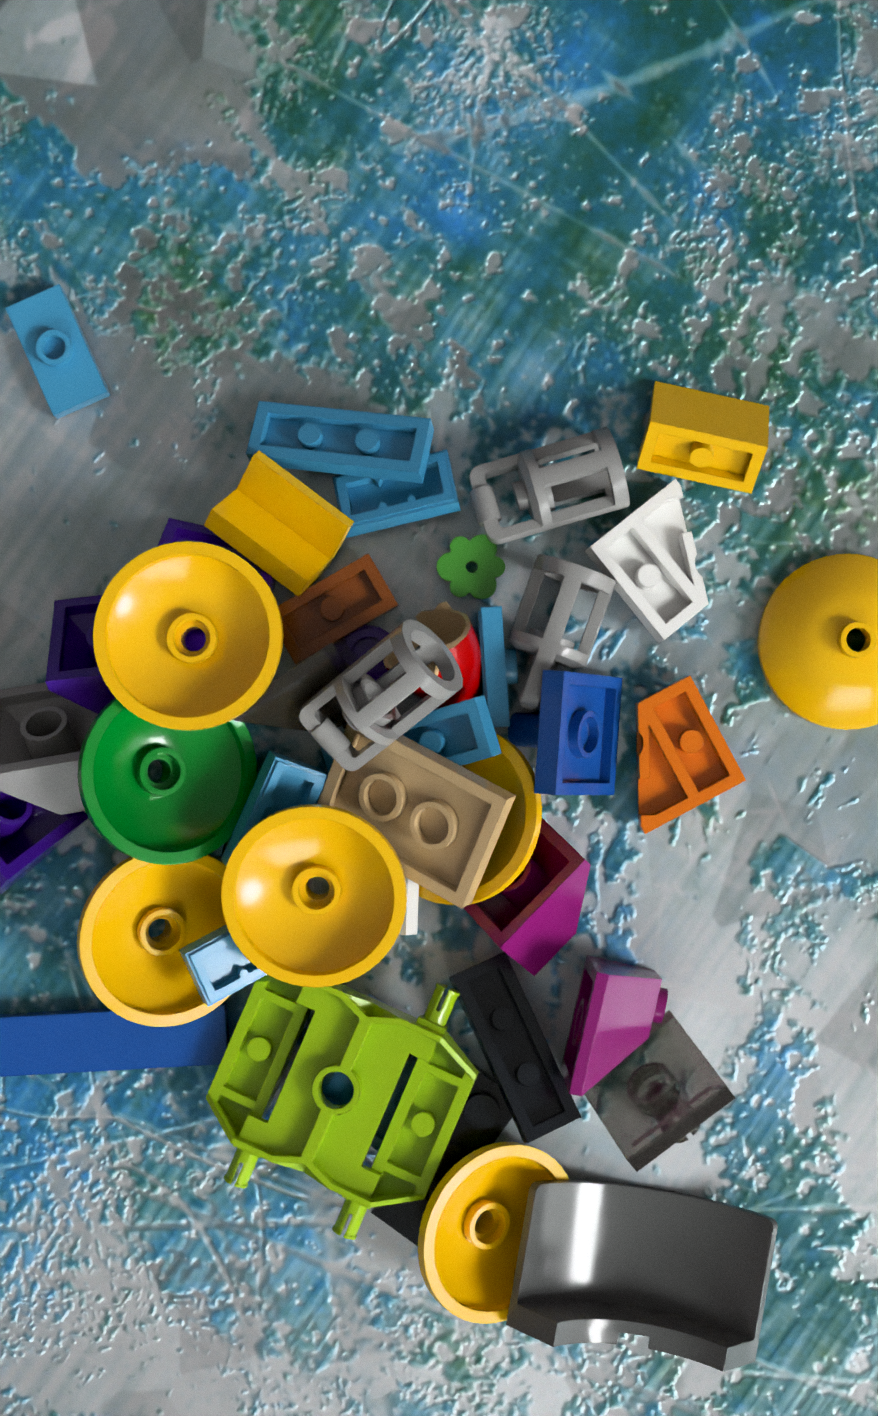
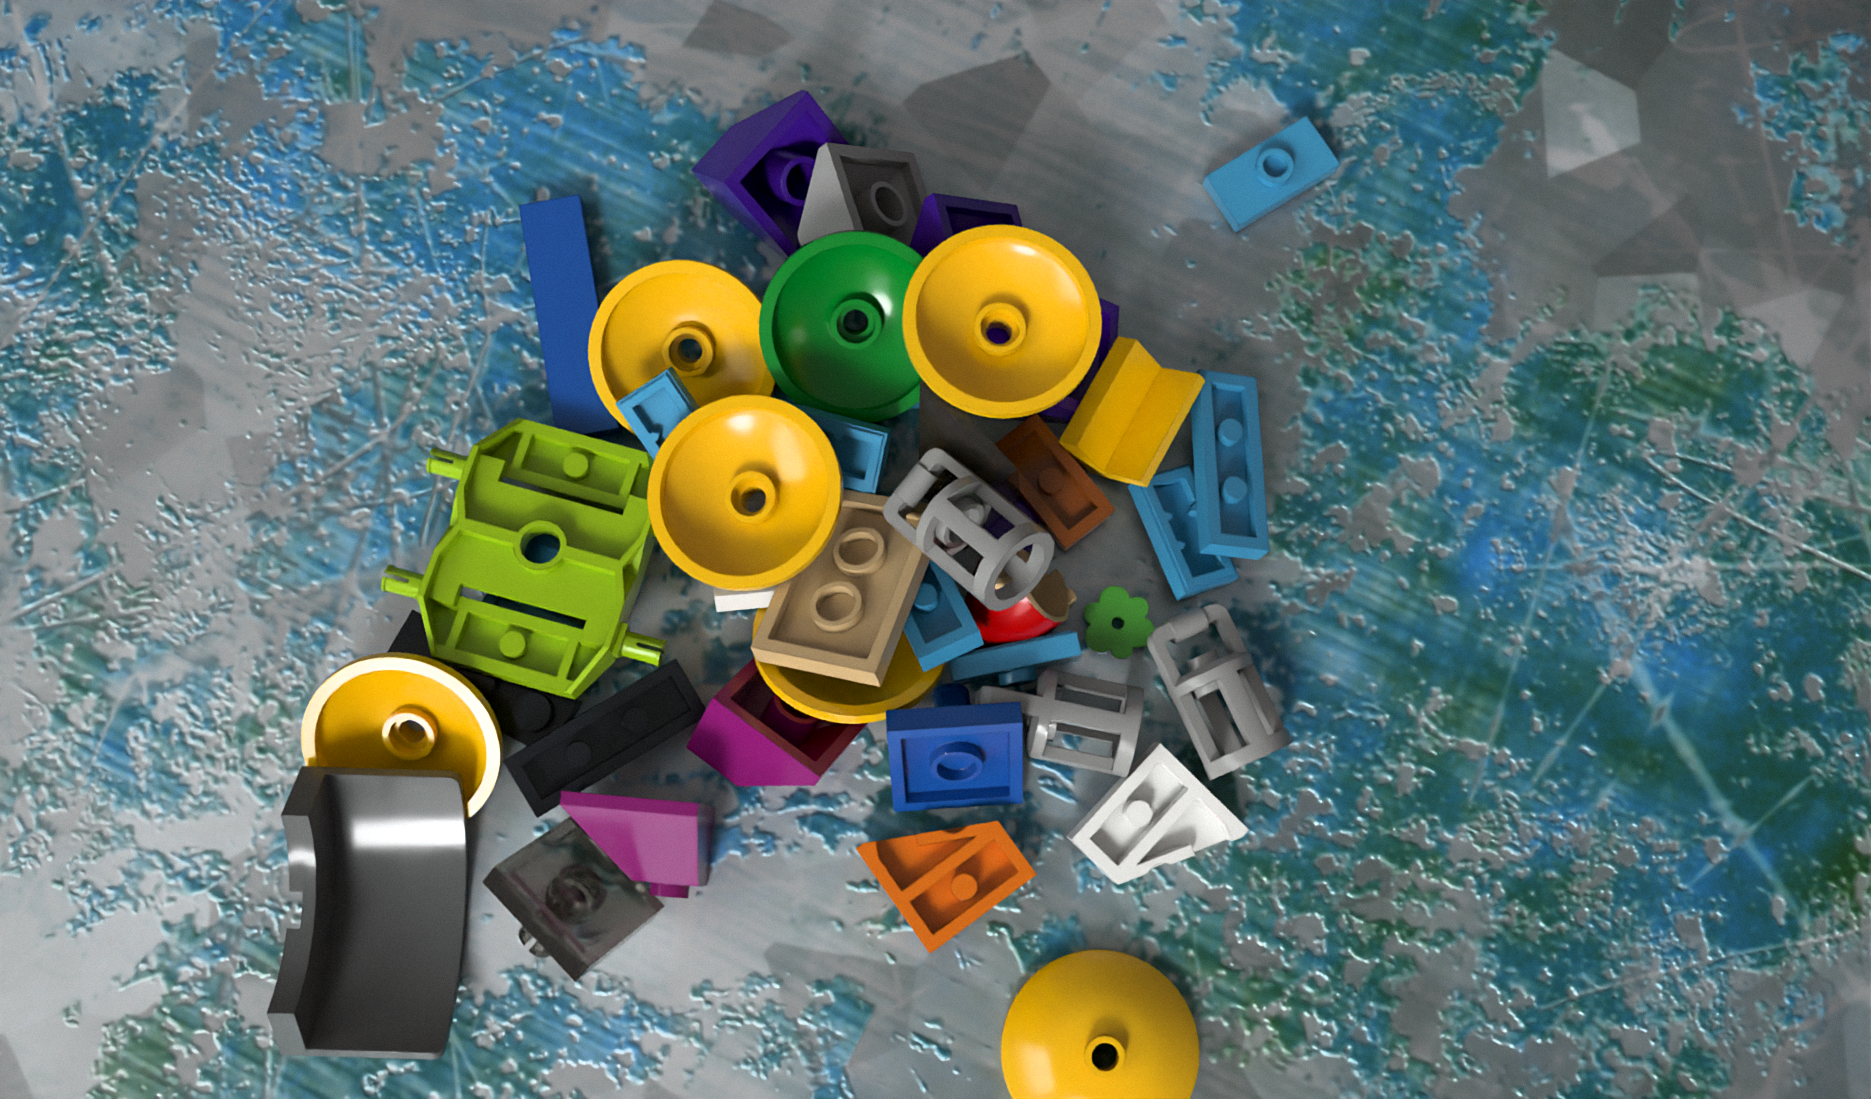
camera: 85 degrees right, 10 degrees down
yellow panel [636,381,769,494] -> none

